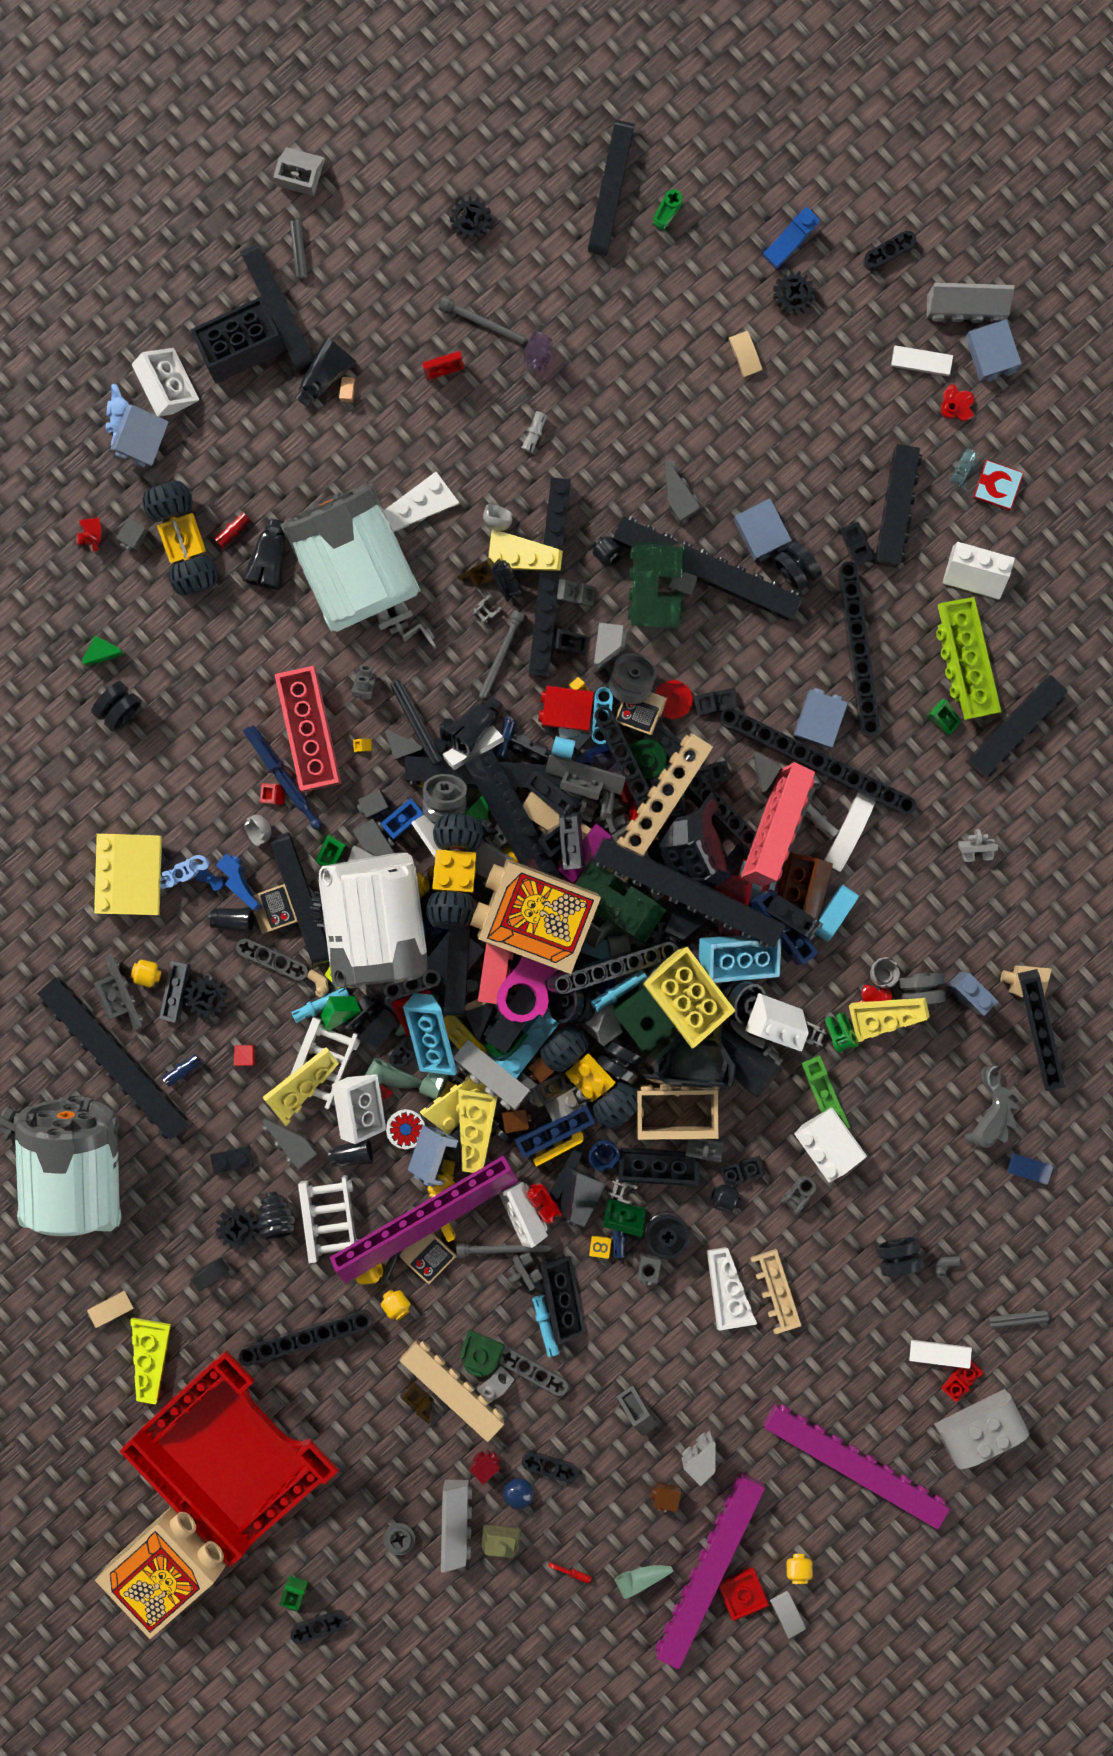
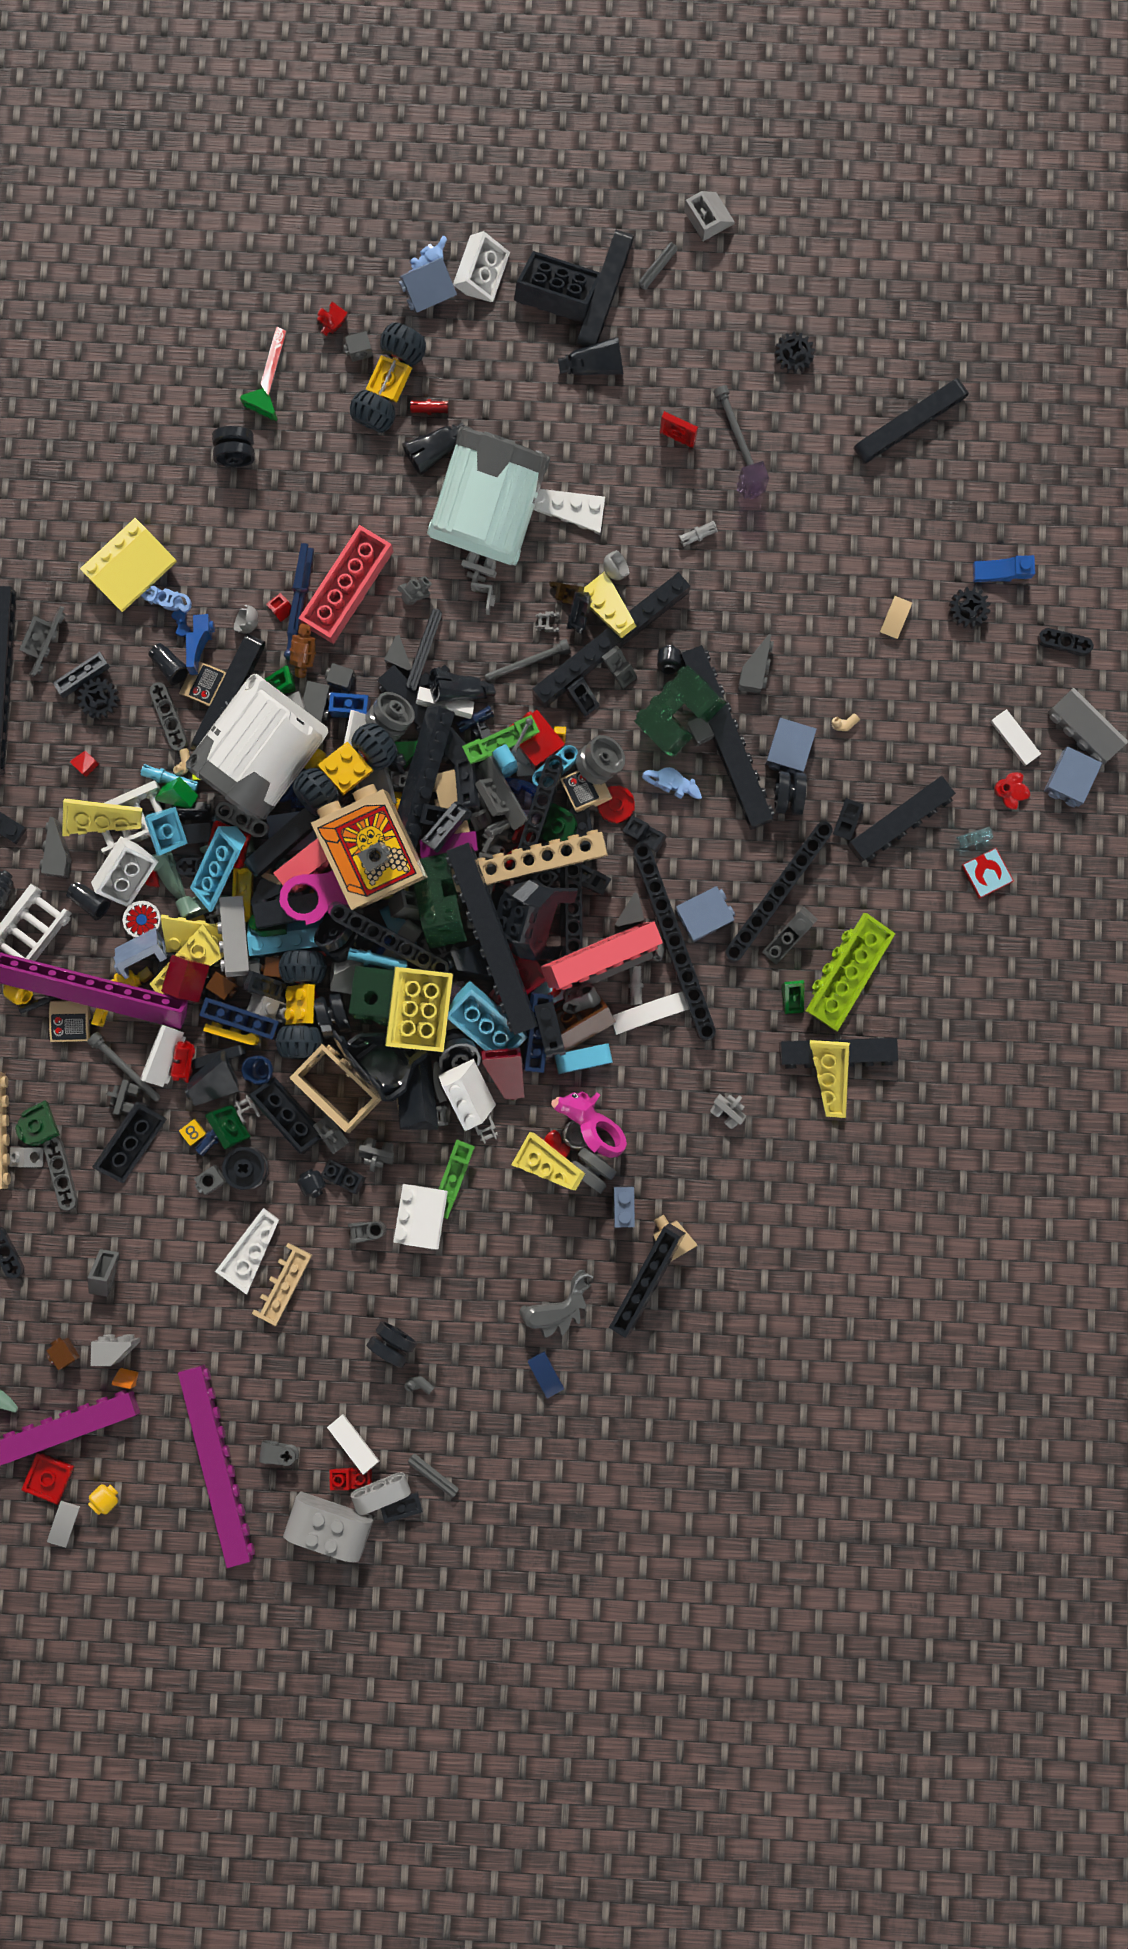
camera: 45 degrees right, 5 degrees down
yellow head [131,960,162,987] -> none
dark blue pin [162,1053,202,1087] -> none
light nougat piece [339,377,354,403] -> none
yellow piece [353,739,372,752] -> none
yellow head [381,1290,410,1321] -> none
medium azure pin [532,1295,560,1357] -> none
light grey slope [593,623,627,674] -> none
green piece [653,189,682,231] -> none
green piece [825,1012,858,1053] -> none
white slope [942,542,1015,600] -> none
none -> orange slope [112,1368,138,1389]
none -> medium azure slope [145,807,187,856]
none -> dark red slope [161,955,210,1002]
none -> dark grey piece [259,1440,299,1466]
none -> sticker [261,327,286,395]
none -> dark orange piece [290,624,316,678]
none -> light grey beam [351,1472,411,1515]
none -> dark grey brick [357,842,391,873]
none -> dark grey hips [359,1137,394,1172]
none -> black plate [380,1492,423,1523]
none -> bright green slope [462,715,540,764]
none -> dark red slope [481,1047,524,1100]
none -> dark grey hinge [512,718,533,754]
none -> dark pink animal [552,1091,627,1158]
none -> dark grey piece [563,982,601,1014]
none -> light blue animal [642,767,702,799]
none -> dark grey slope [762,907,818,965]
none -> light yellow wing [810,1040,850,1118]
none -> tan arm [832,714,860,731]

